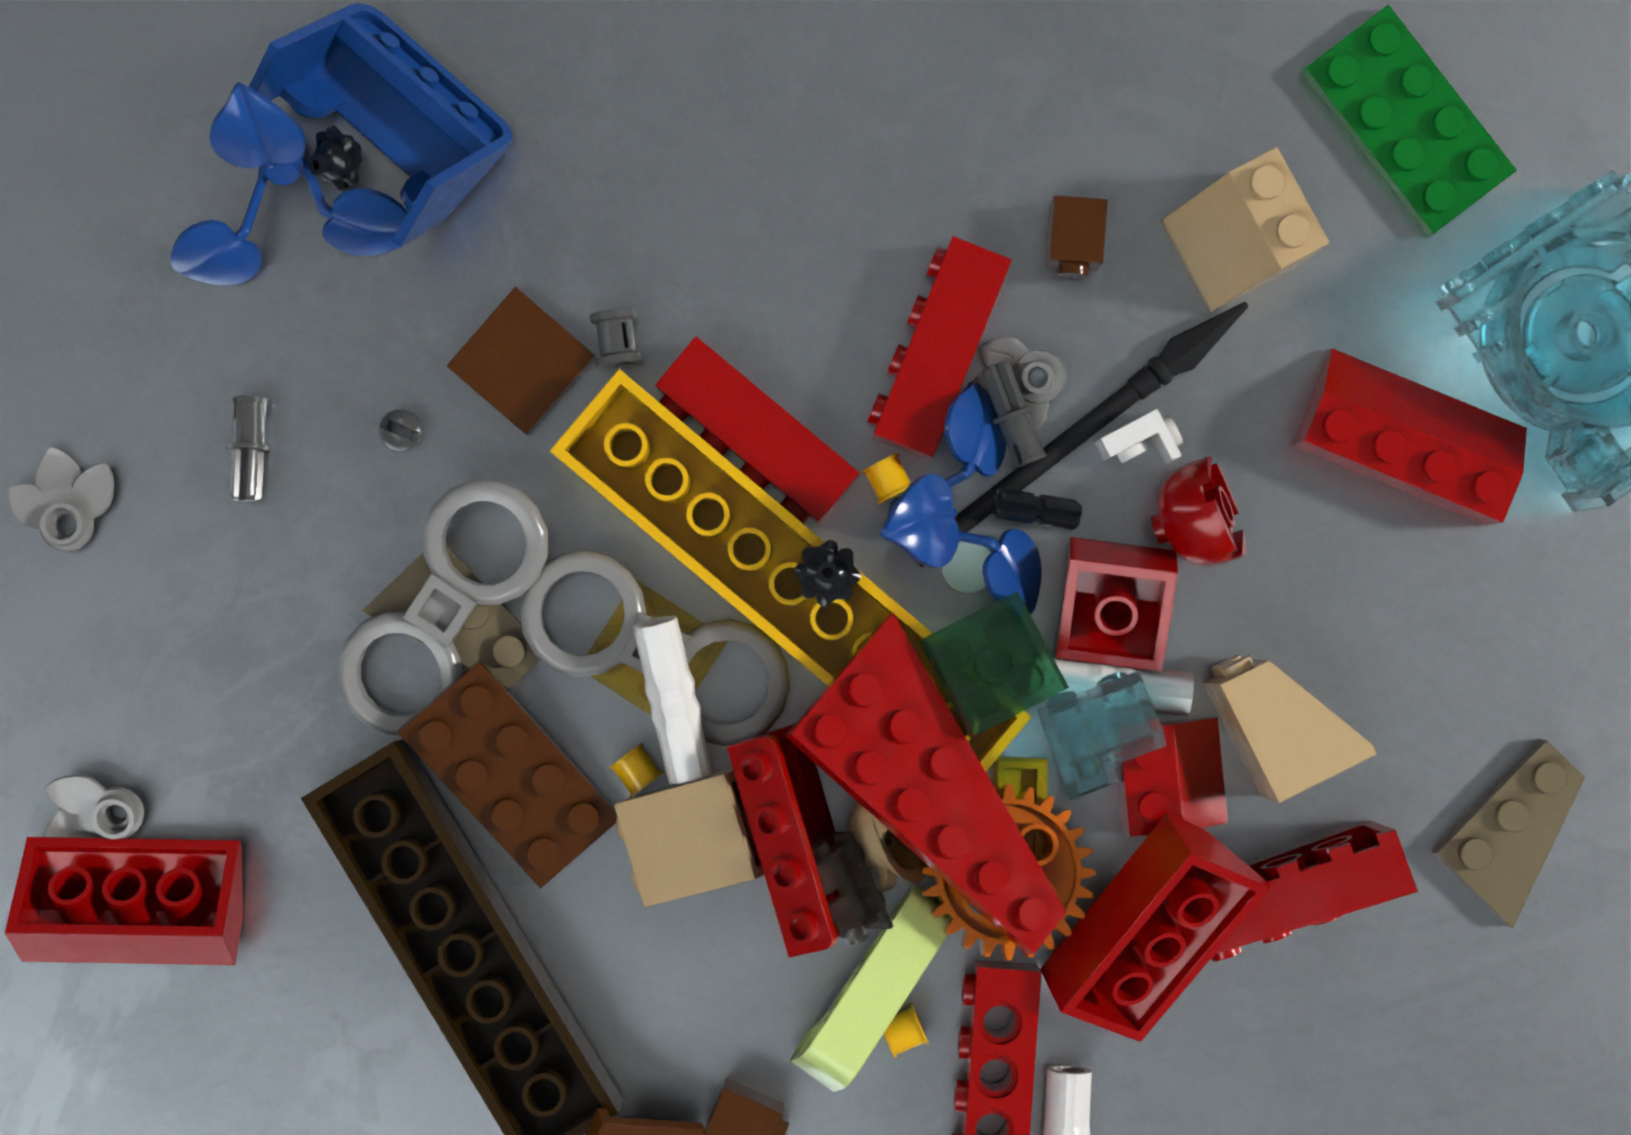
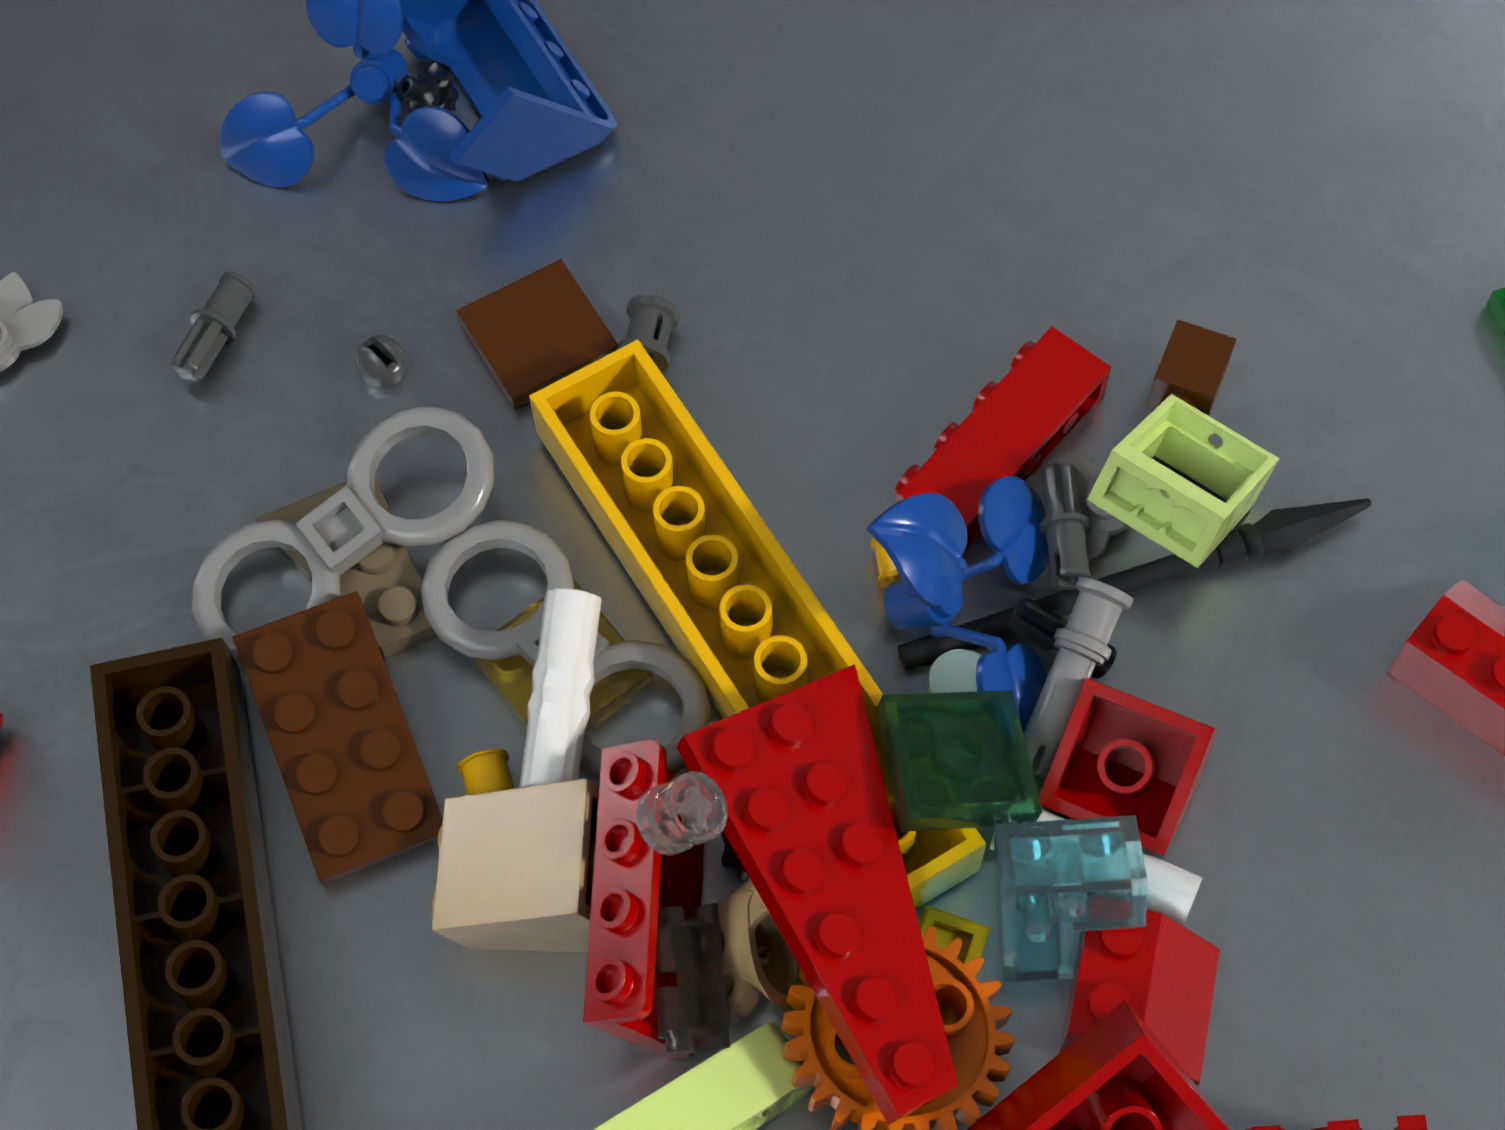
camera: 20 degrees right, 25 degrees down
red brick [655,336,860,524] -> none
black plant [794,540,861,607] -> none
white bracket [1094,409,1183,464] -> none
red cylinder [1151,456,1247,566] -> none
tan slope [1161,147,1330,313] -> none
tan slope [1202,655,1377,803] -> none
none -> clear wheel [636,771,728,856]
none -> light grey pin [1009,577,1134,779]
none -> yellowish green window [1087,394,1280,568]

